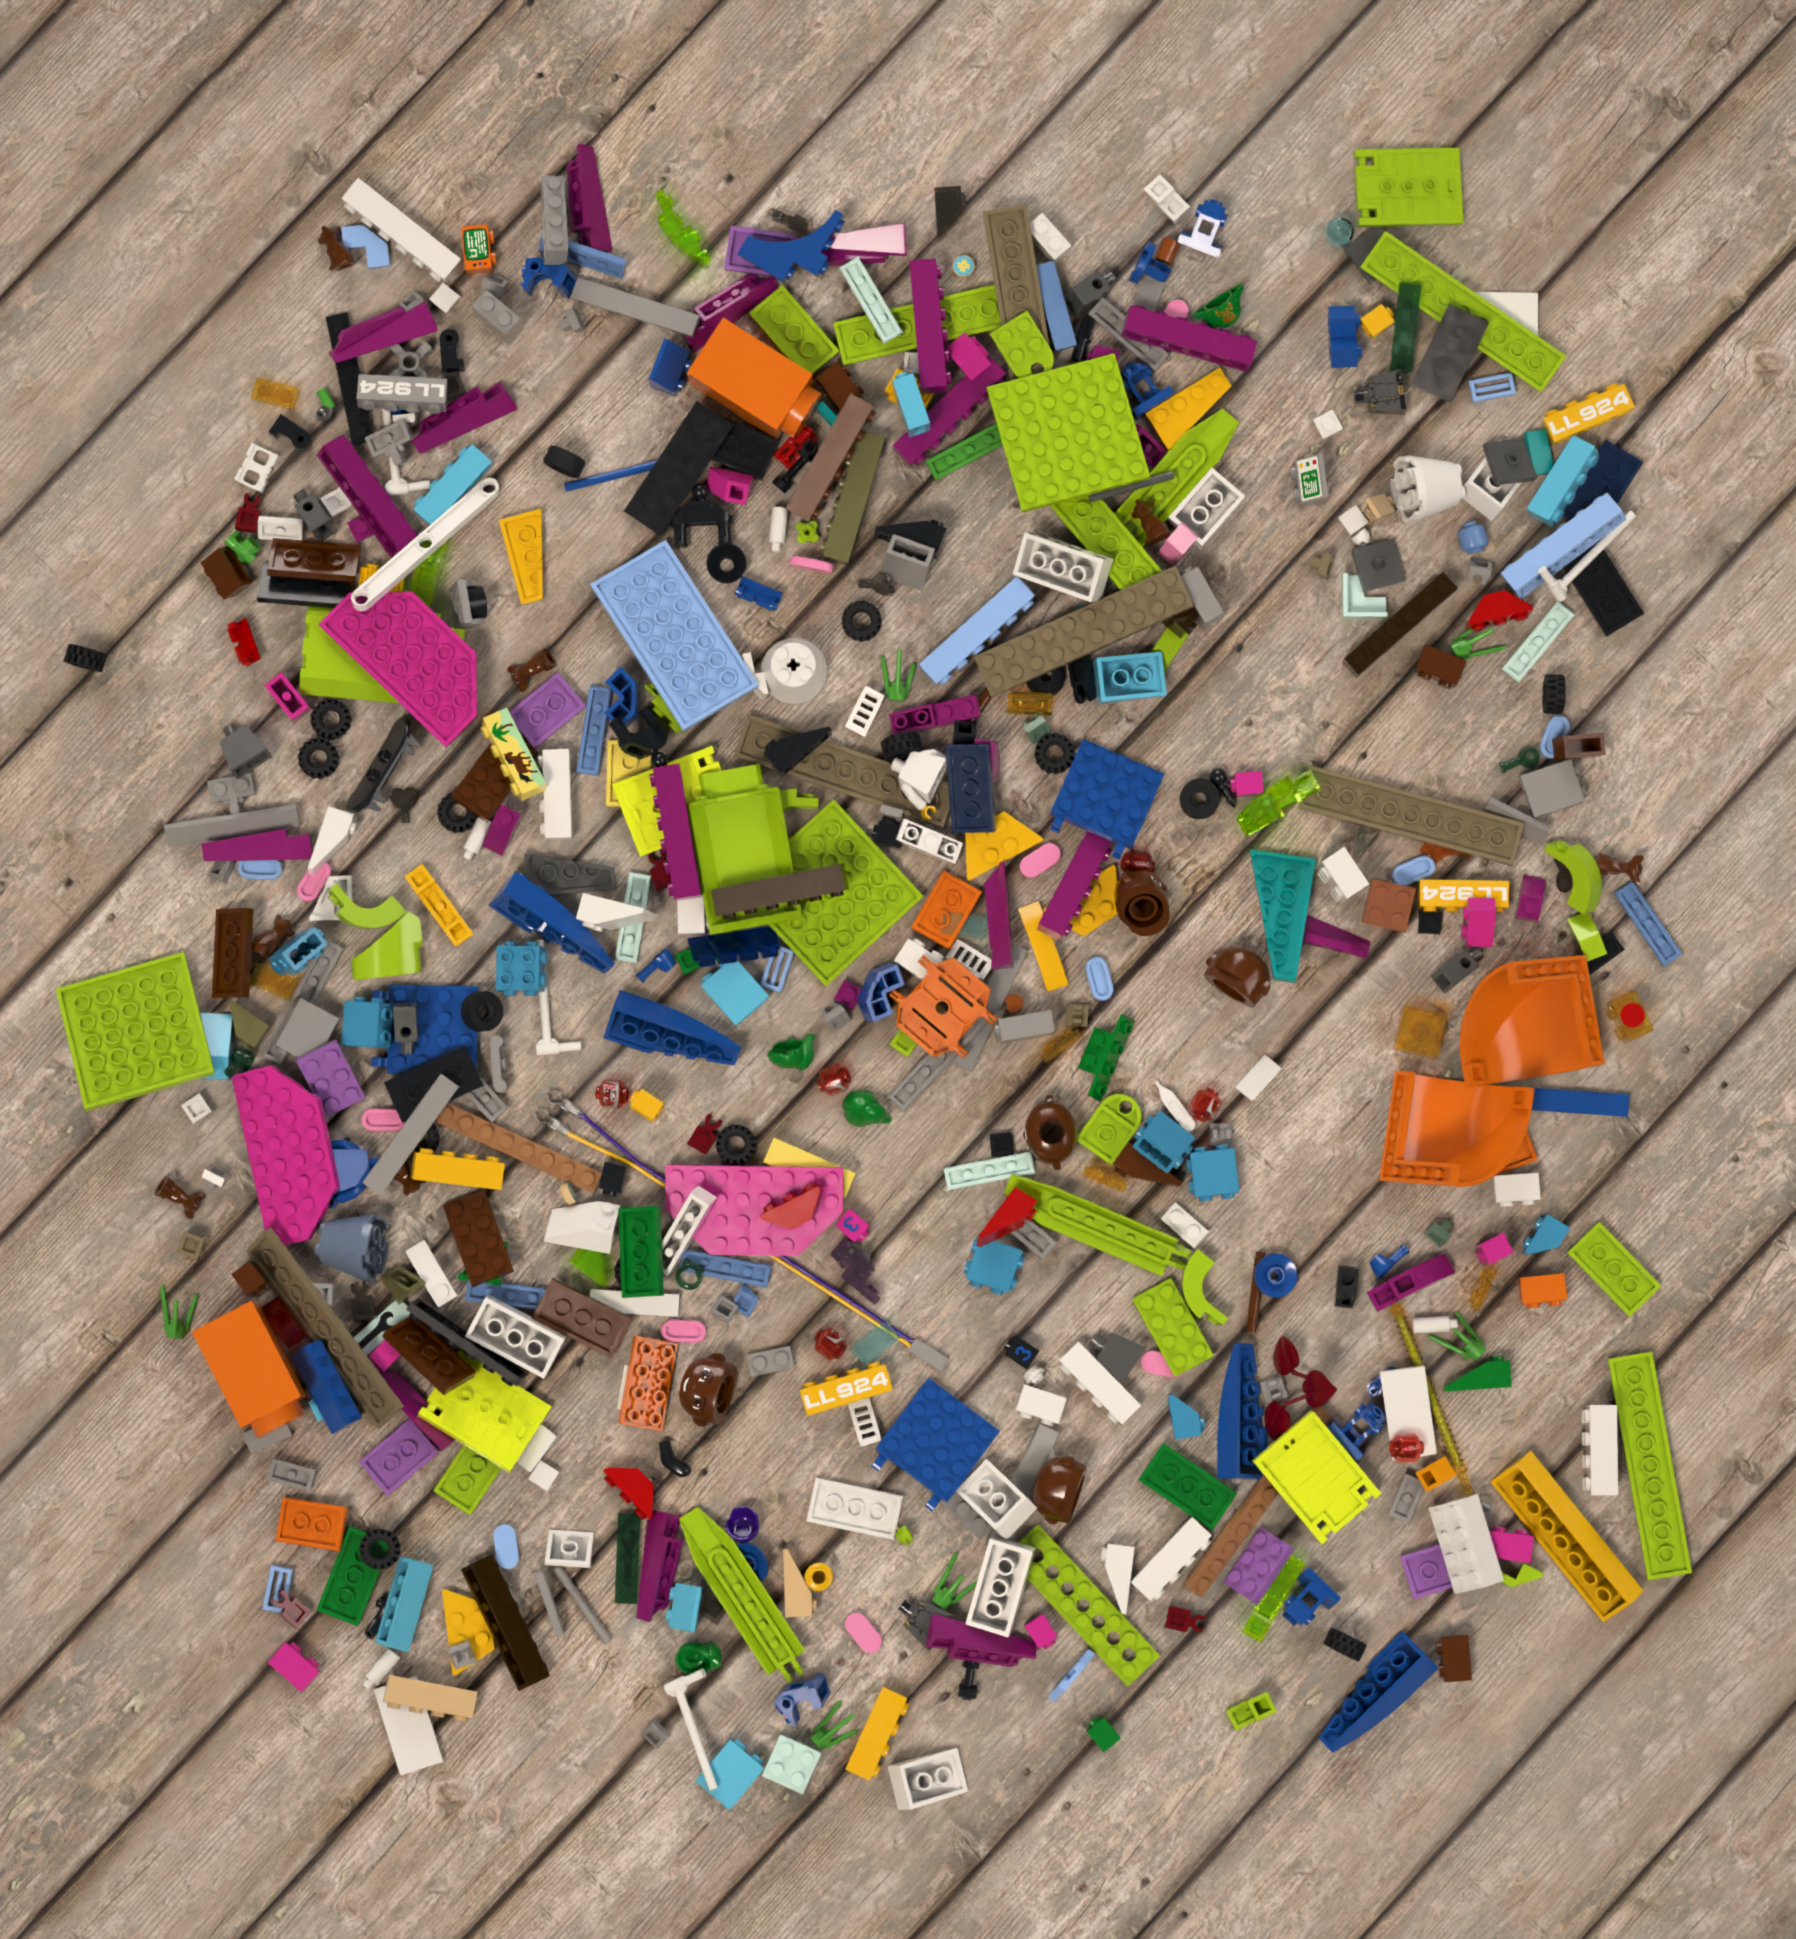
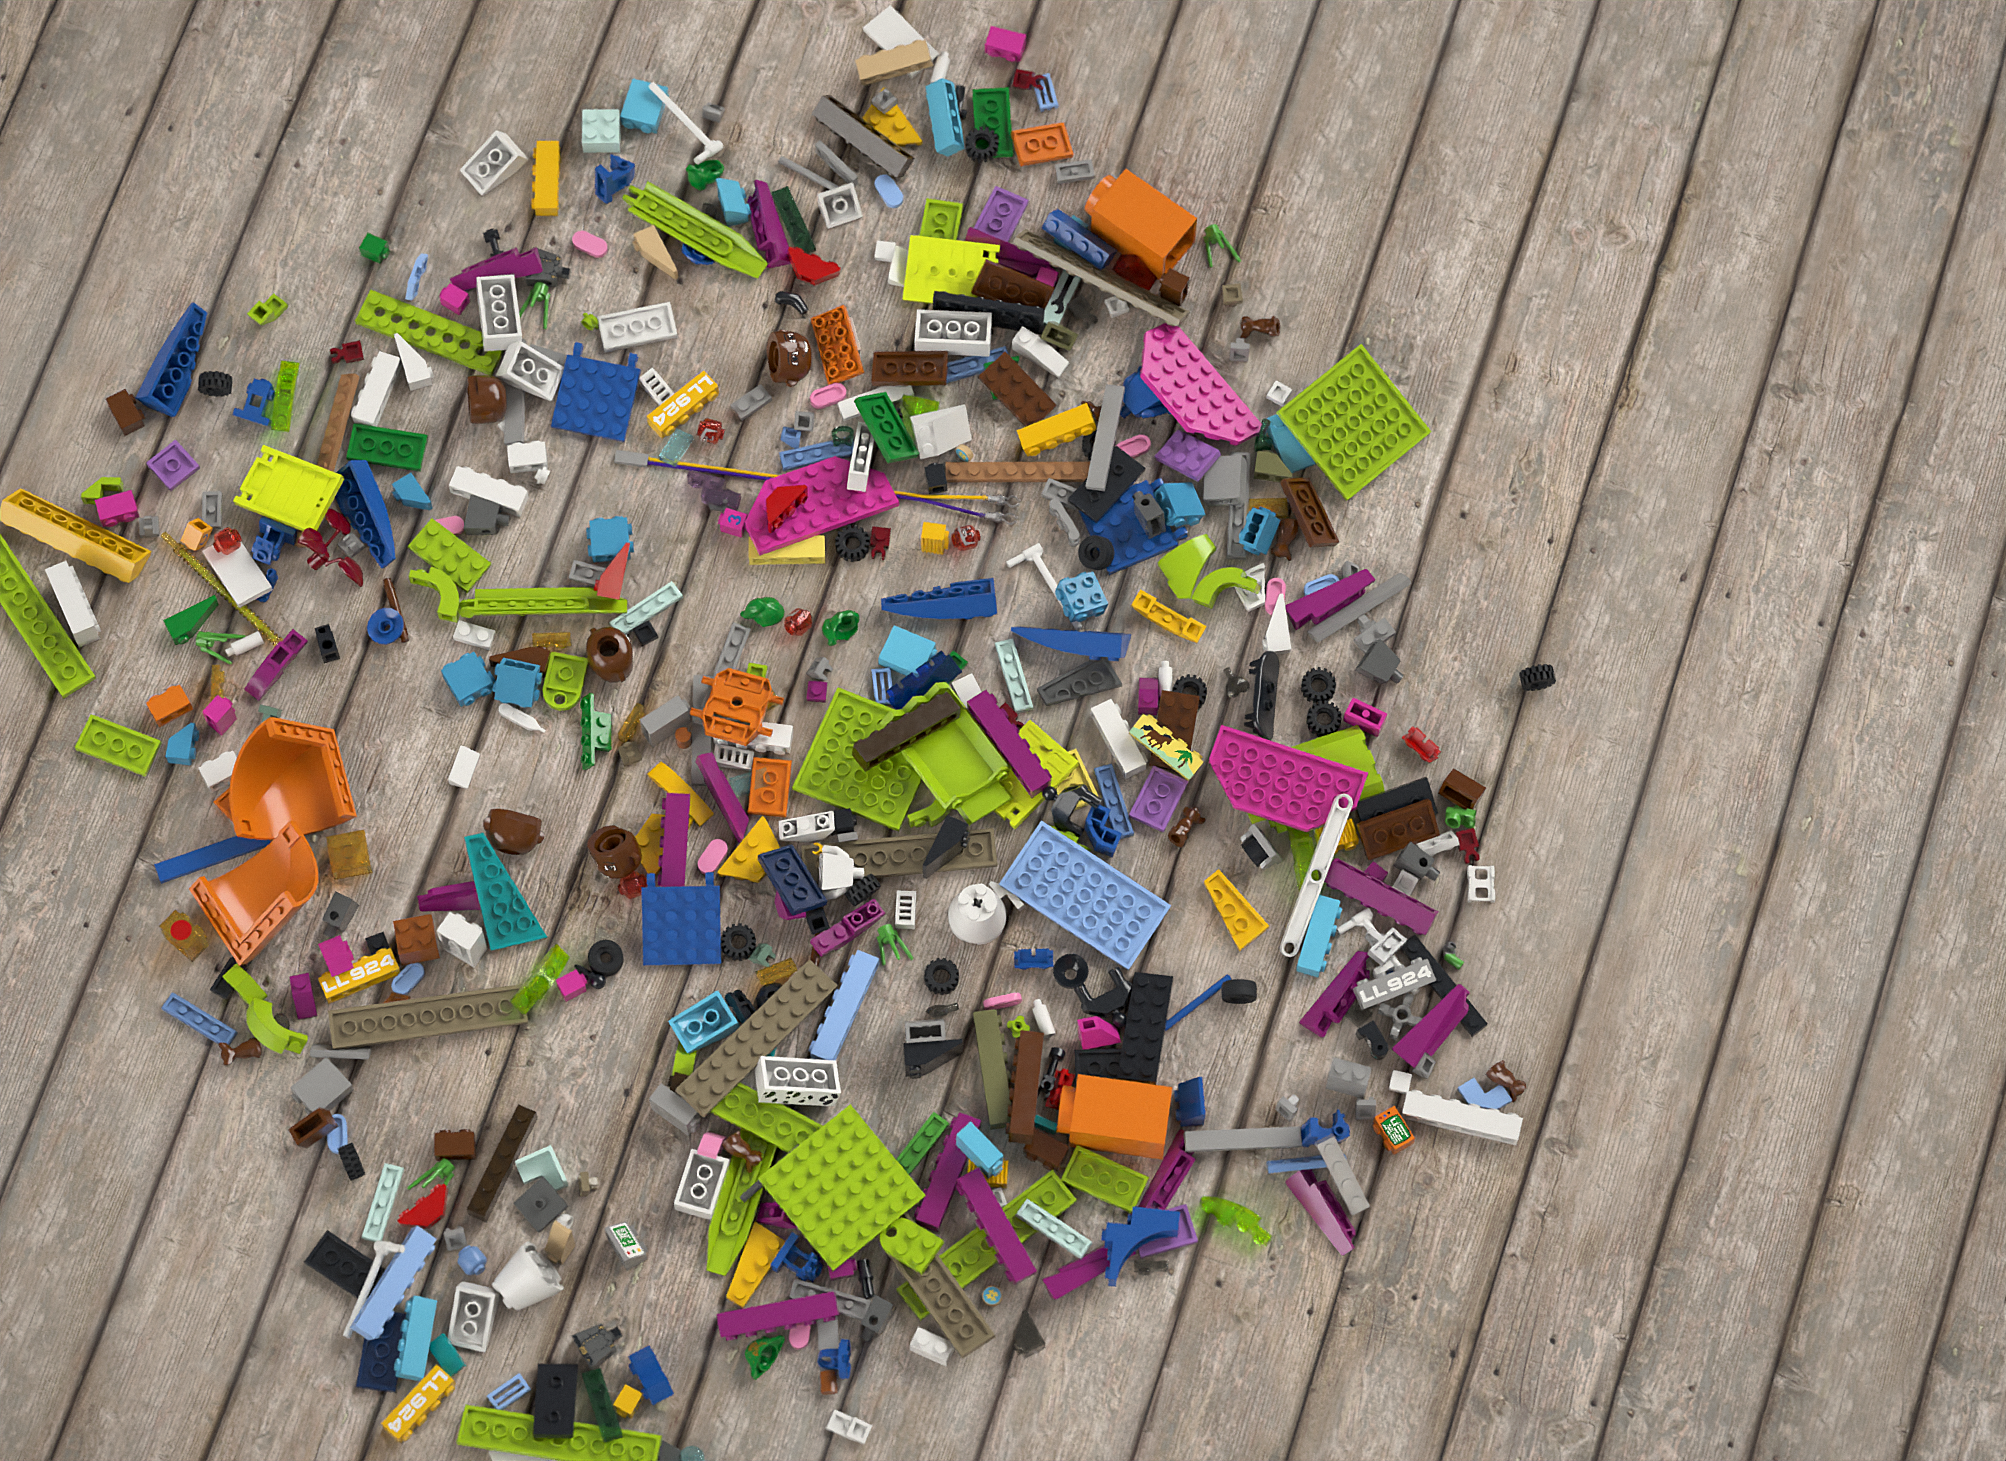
camera: 155 degrees right, 15 degrees down
clear yellow plate [251,377,300,411] -> none
black leg [268,414,312,451] -> none
sand blue cone [315,1214,389,1282] -> none
white slope [576,893,658,932] -> none
blue bar [636,947,676,983] -> none
dark purple hair [726,1506,760,1543] -> none
yellow head [805,1562,834,1592] -> none
bright green plant [811,1701,858,1751] -> none
blue brick [857,963,905,1022] -> none
dark pink brick [945,332,991,381] -> none
black brick [1003,1336,1039,1370] -> none
medium blue tile [1036,261,1077,352] -> none
light blue tile [1085,957,1113,1001] -> none
tile [1177,199,1228,258] -> none
clear red head [1189,1088,1222,1123] -> none
light grey tile [1210,1123,1232,1146] -> none
medium lavender plate [1223,1527,1295,1605] -> none
white plate [1313,409,1343,440] -> none
white tile [1338,505,1369,536] -> none
blue bar [1369,1244,1410,1279] -> none
white brick [1429,1494,1504,1594] -> none
dark grey plate [1482,439,1537,485] -> none
clear green bar [1499,746,1540,773] -> none

